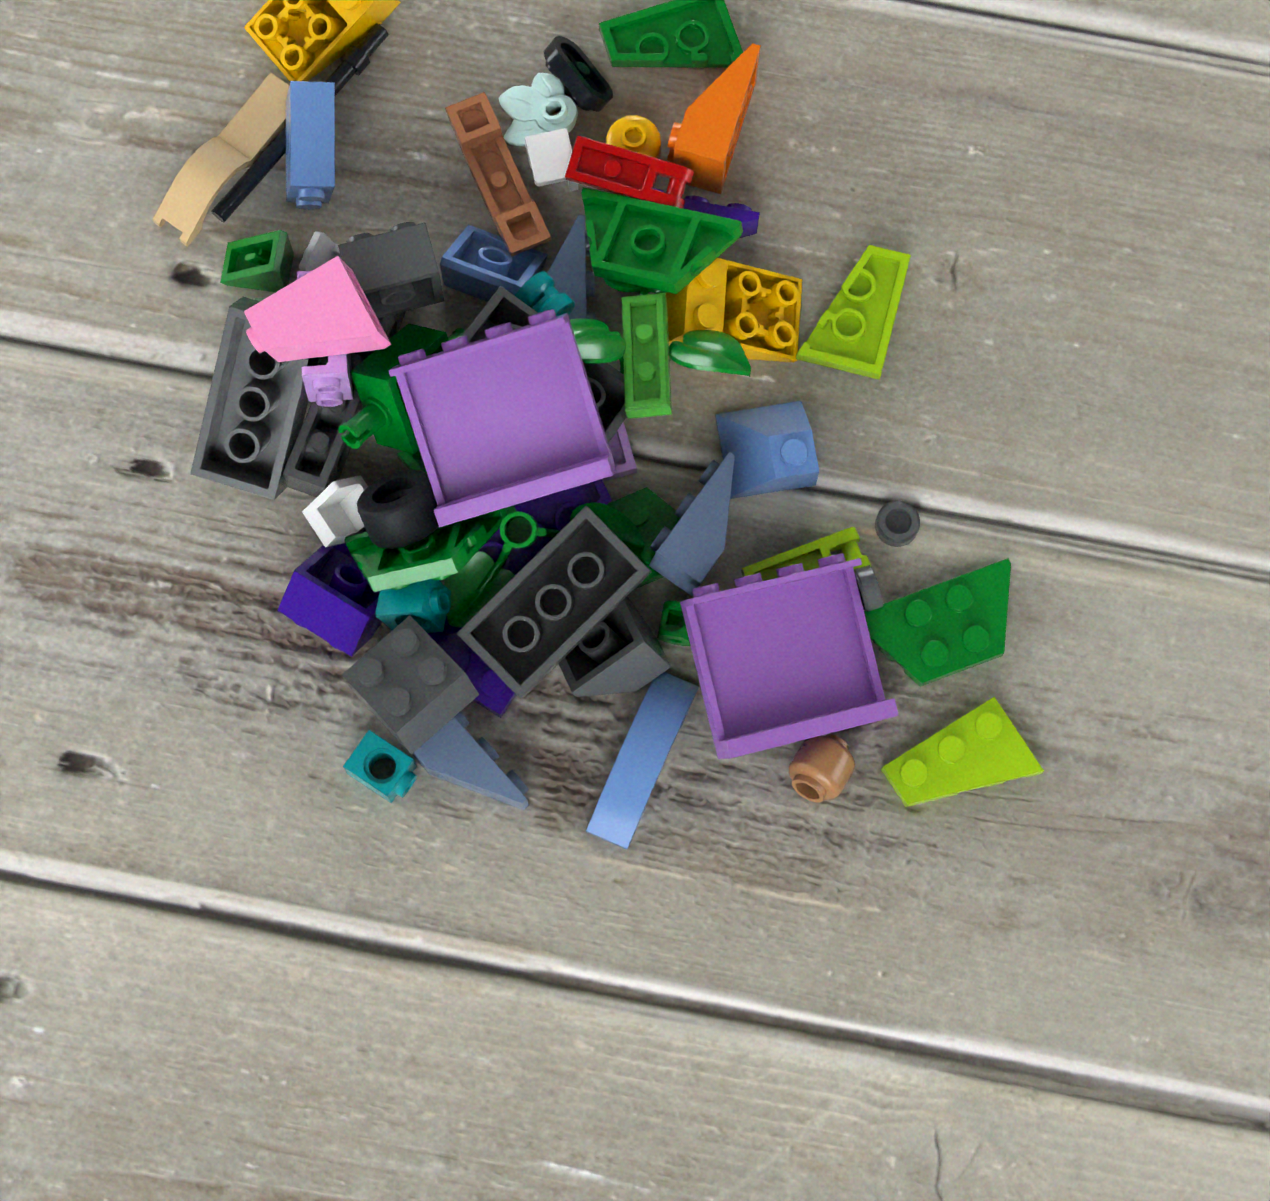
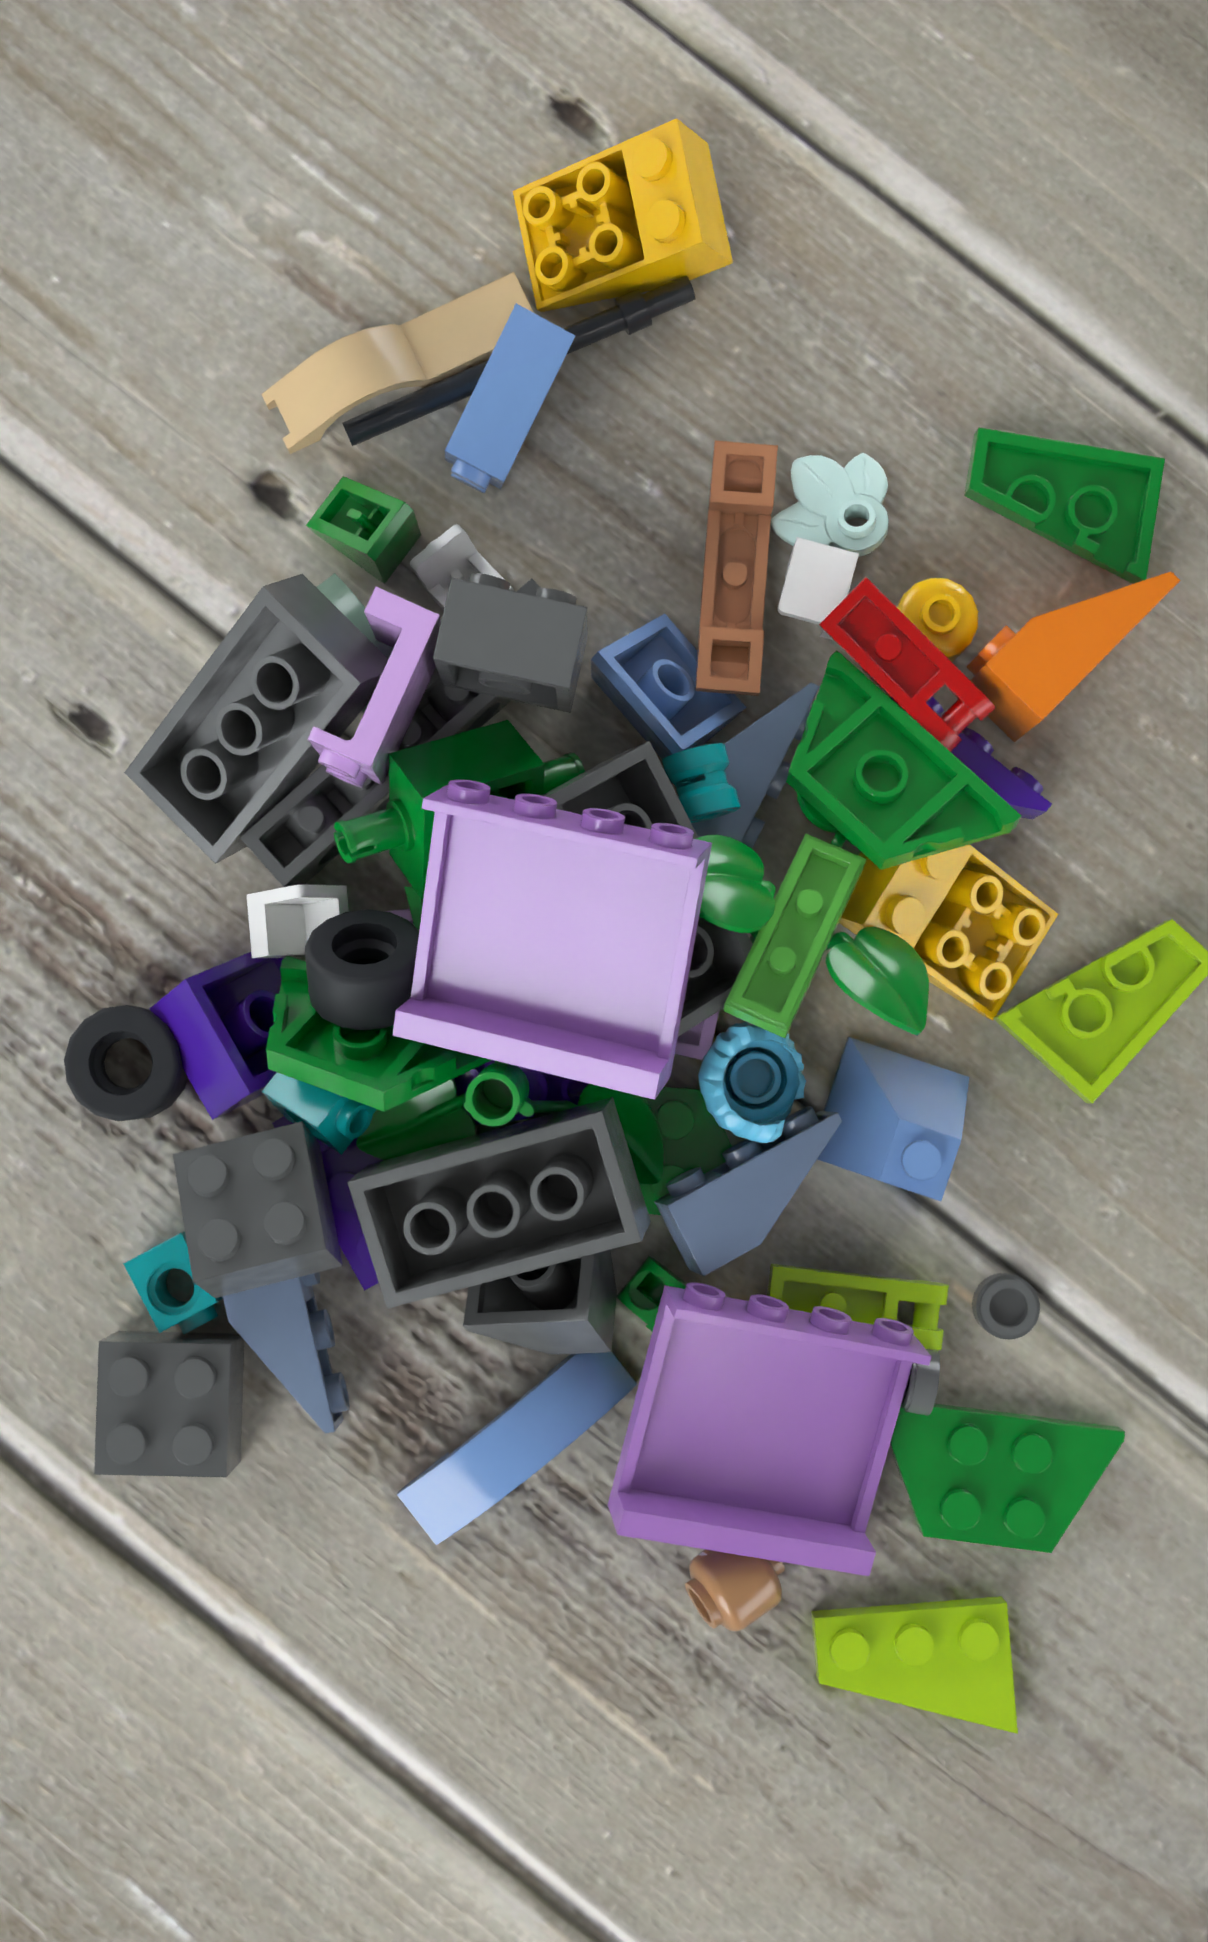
camera: 25 degrees right, 10 degrees up
bright pink slope [244,256,391,362] -> none
black plate [544,36,613,112] -> none
none -> black tyre [64,1005,188,1121]
none -> dark grey brick [94,1331,244,1478]
none -> medium azure hair [698,1022,806,1143]

